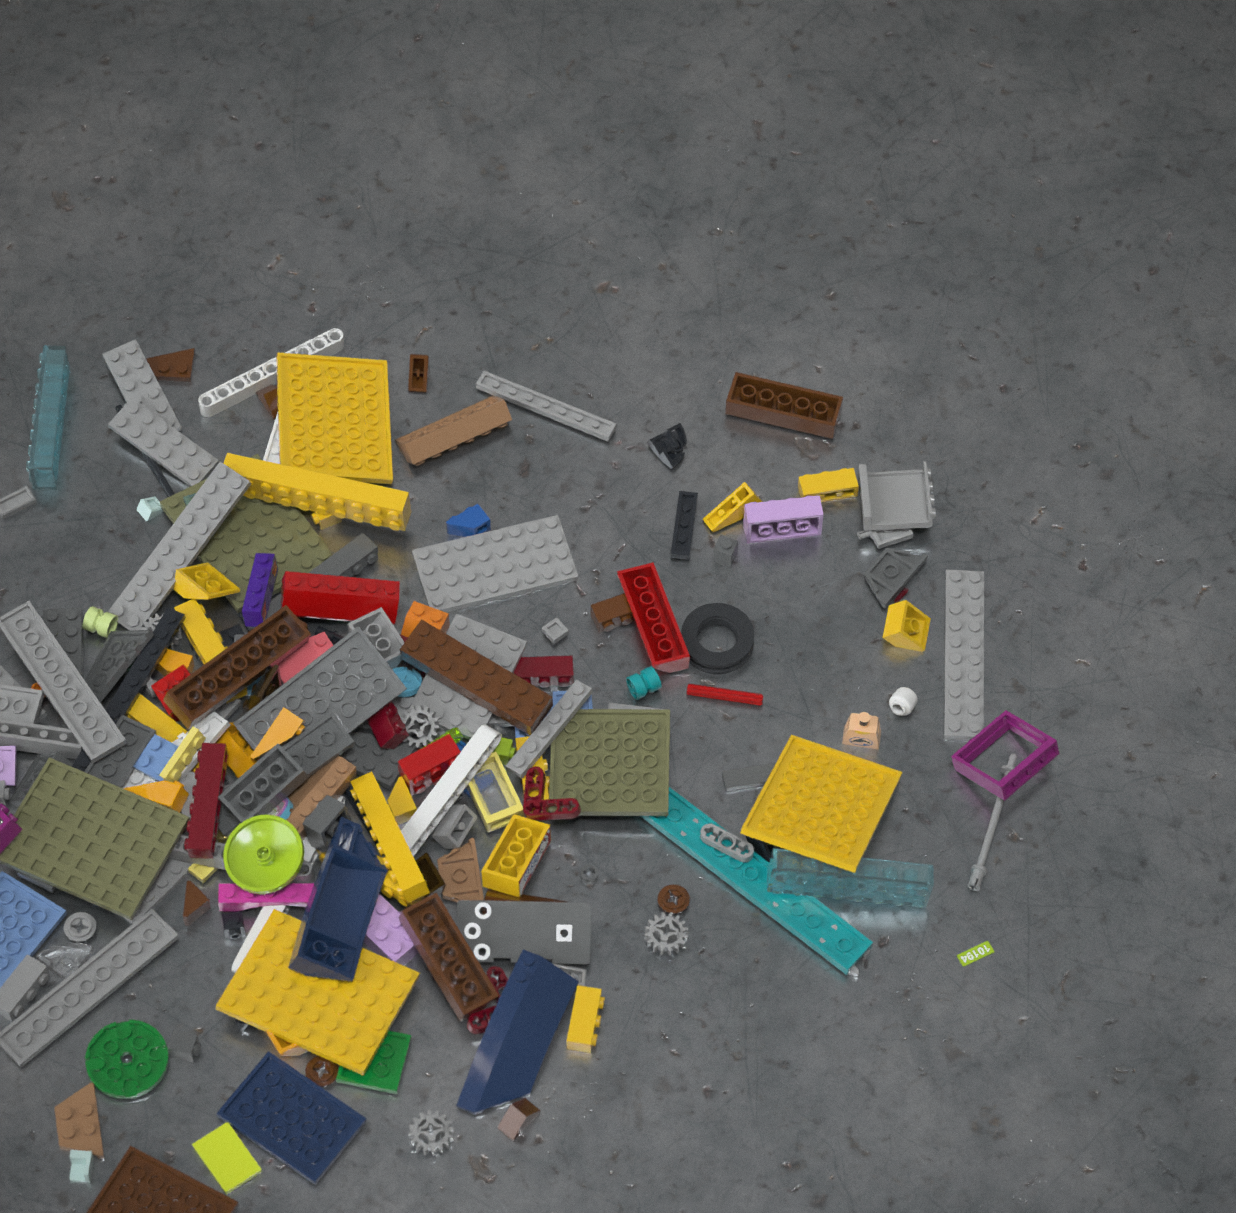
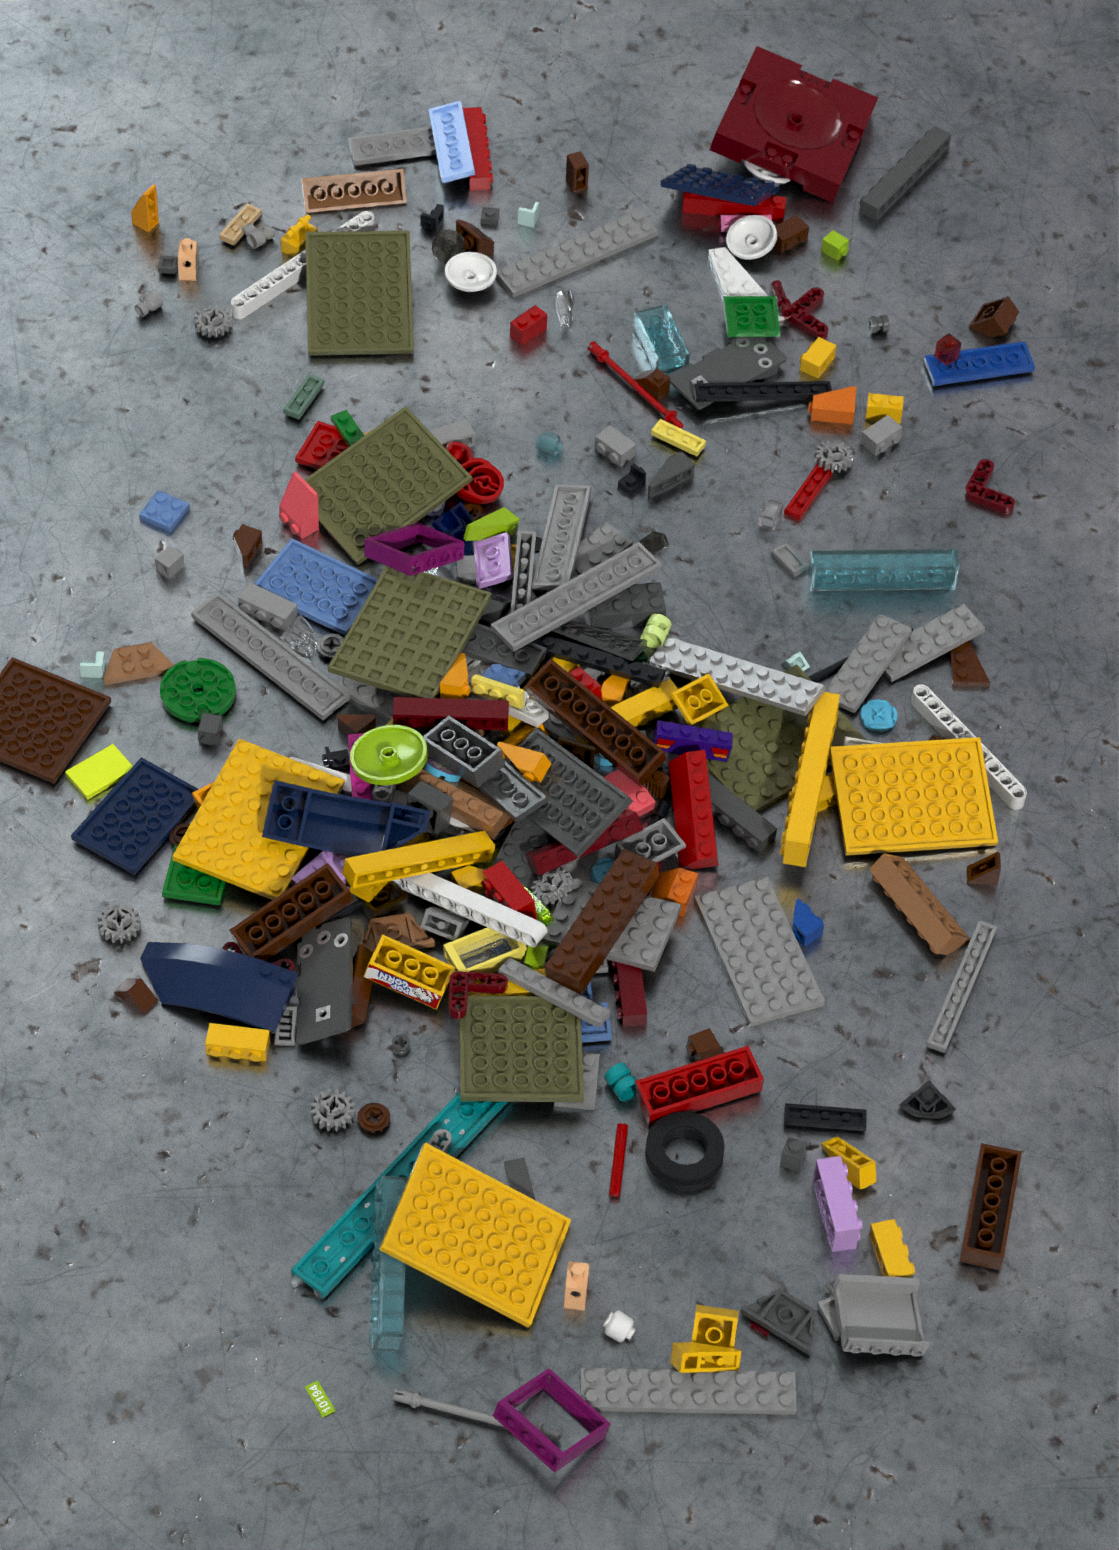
camera: 85 degrees right, 5 degrees down
light grey plate [542,618,569,644] -> none
none -> yellow slope [670,1342,742,1373]
none -> medium azure tile [860,699,898,733]

